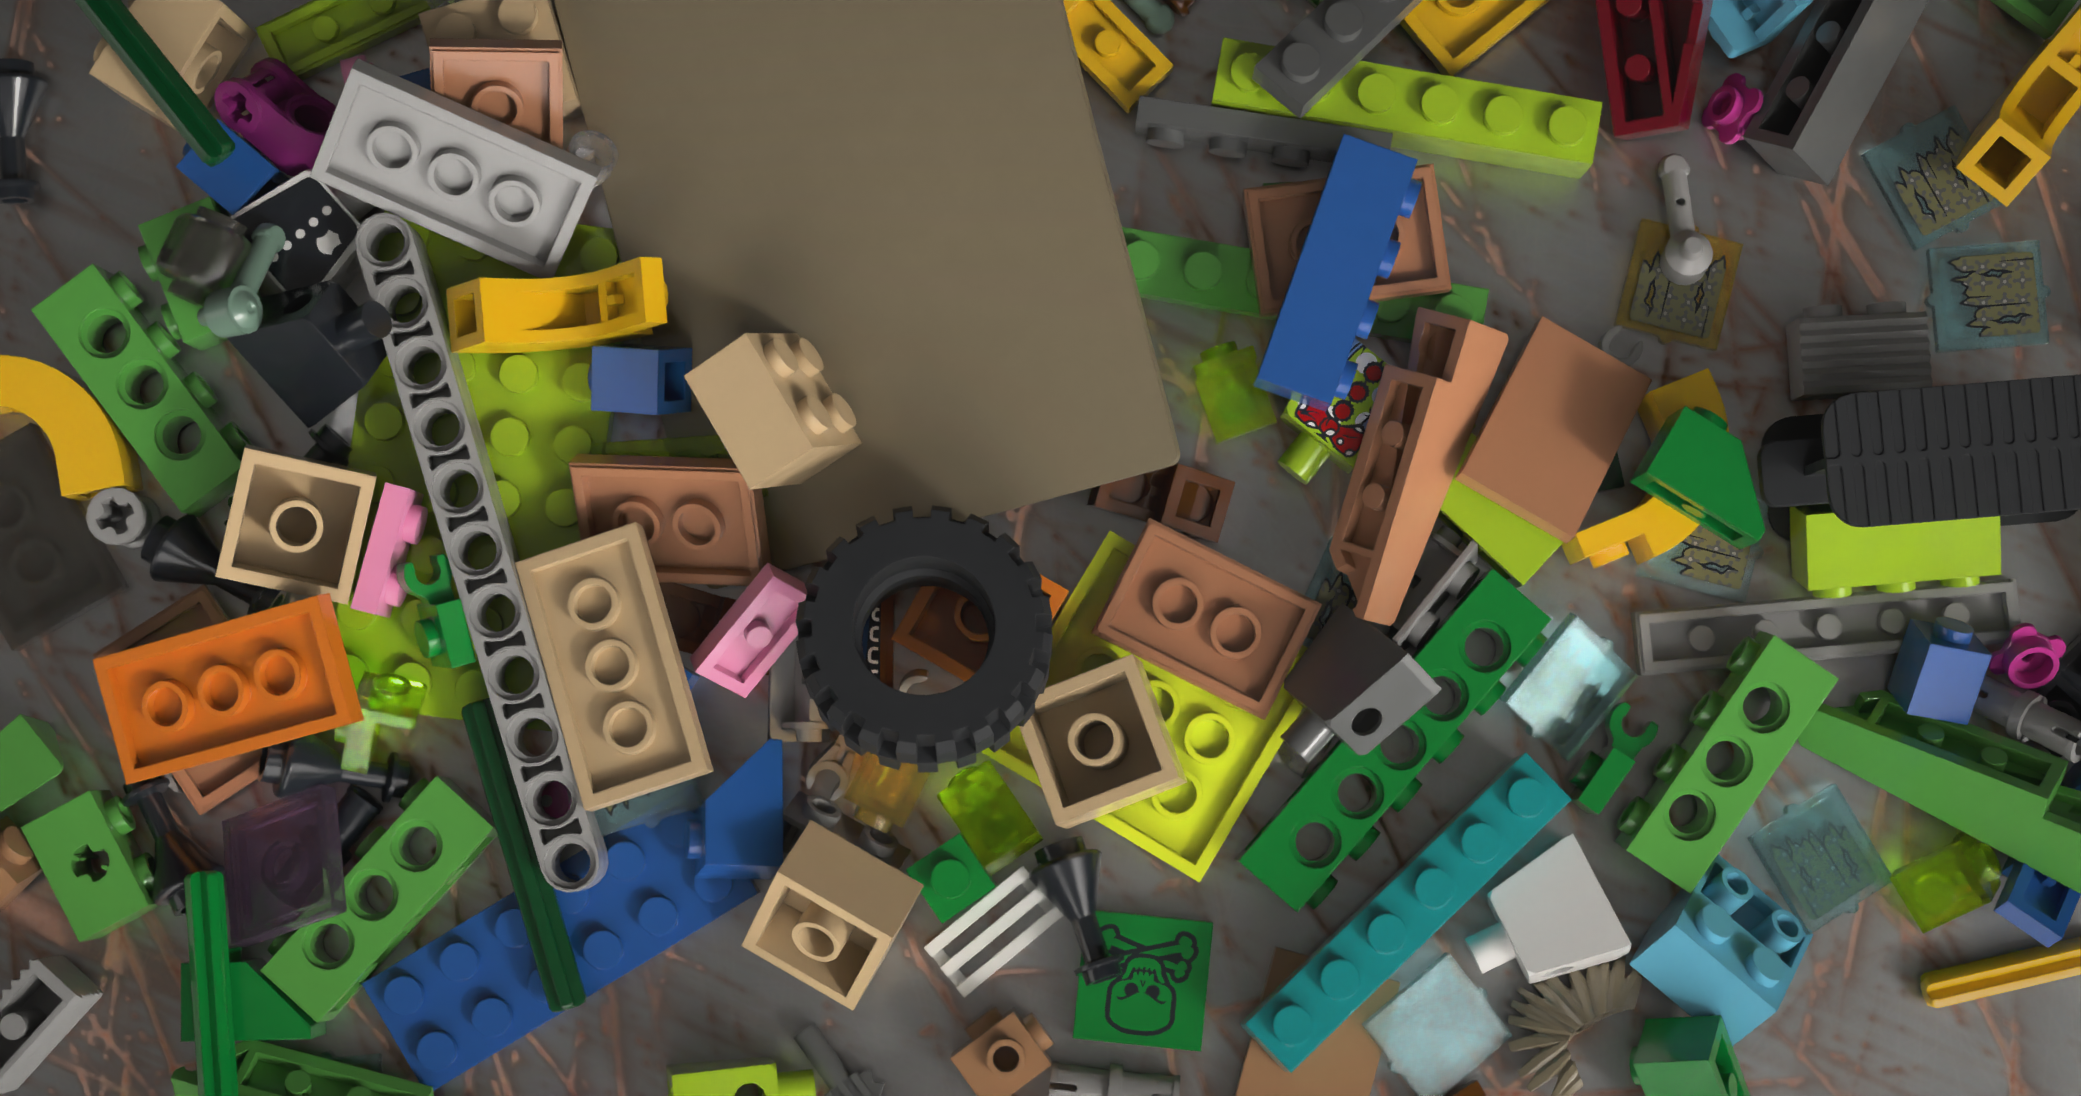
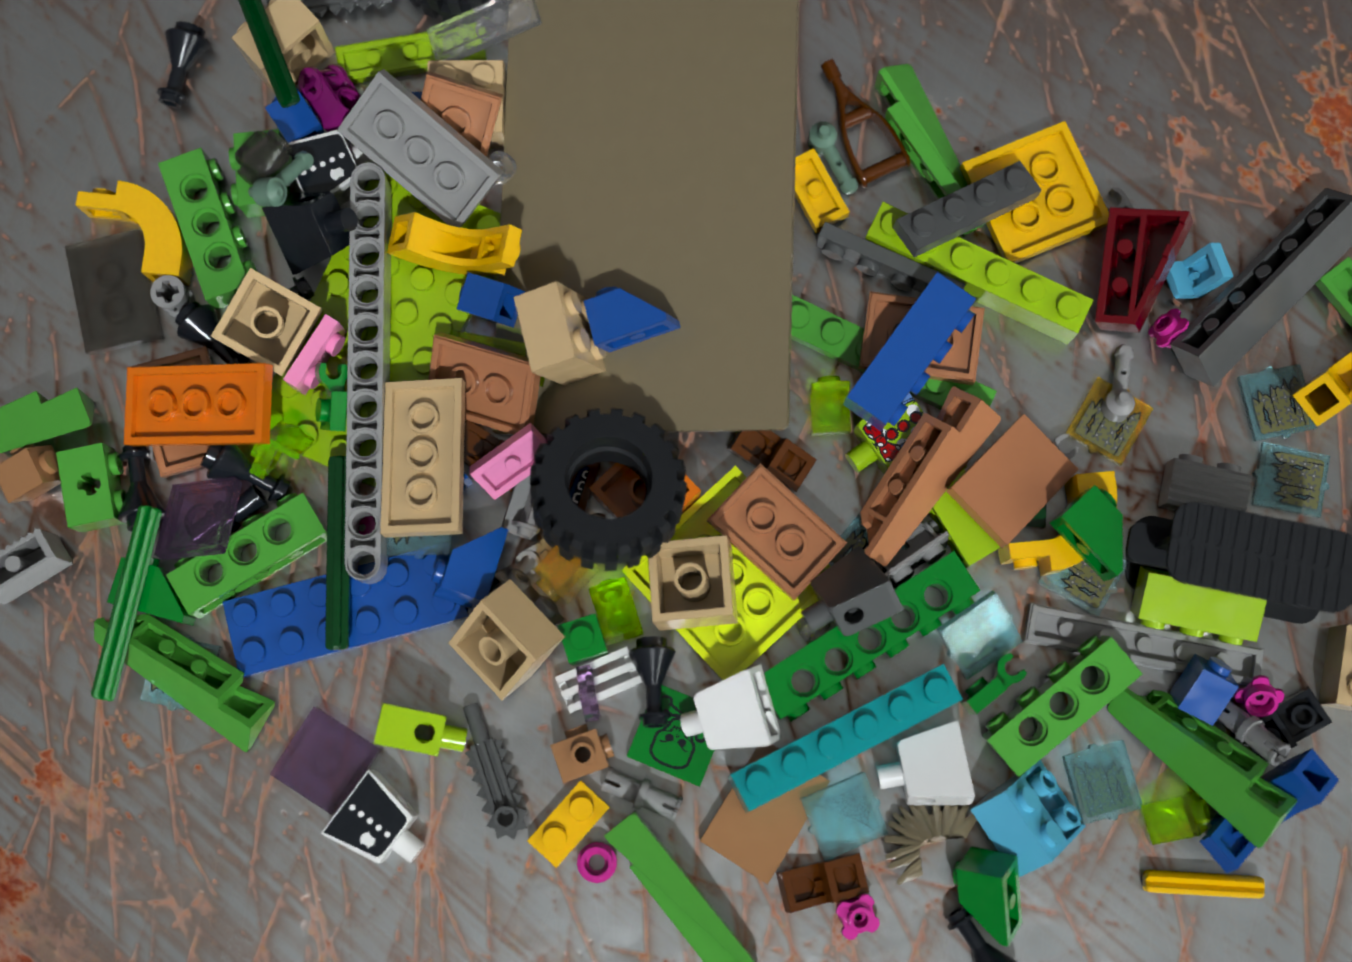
camera: 15 degrees right, 5 degrees down
none -> clear purple tile [576,664,601,722]
none -> blue slope [584,287,681,353]
none -> white torso [680,664,782,750]

